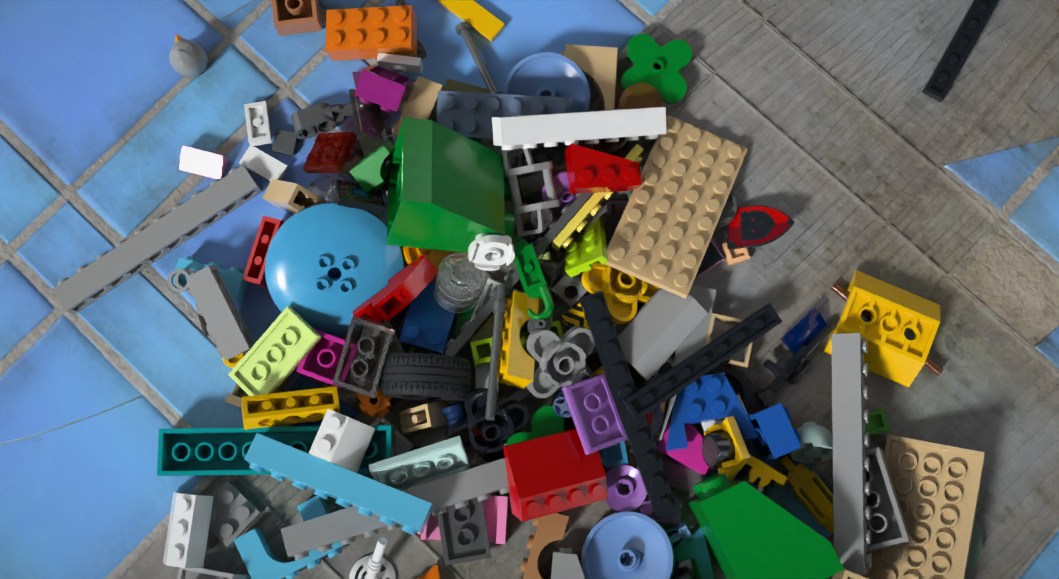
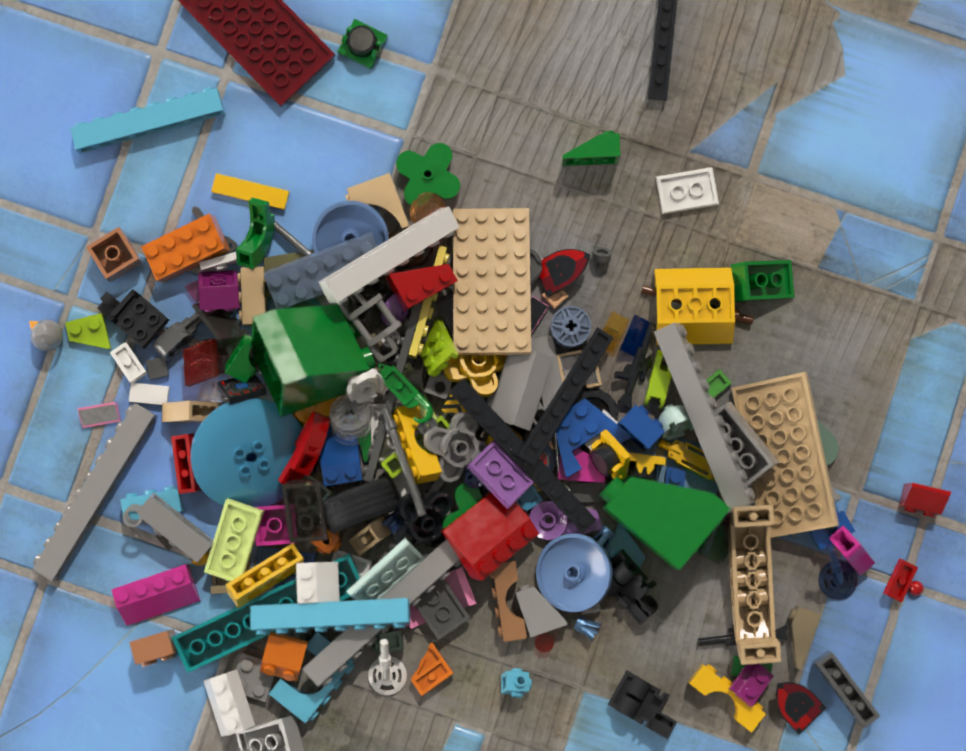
camera: 20 degrees left, 5 degrees up
none -> lime wing [65,313,112,350]
none -> black plate [97,289,170,349]
none -> dark pink slope [111,564,201,626]
none -> nougat brick [129,629,178,667]
none -> green arch [236,197,275,269]
none -> orange slope [259,631,308,682]
none -> sand green bracket [372,630,404,654]
none -> sand blue wheel [550,306,591,350]
none -> green slope [561,131,621,167]
none -> dark grey tile [592,247,612,267]
none -> clear yellow slope [603,311,629,353]
none -> lime piece [643,350,672,410]
none -> white tile [656,167,719,215]
none -> blue plate [665,467,686,487]
none -> green slope [731,260,795,302]

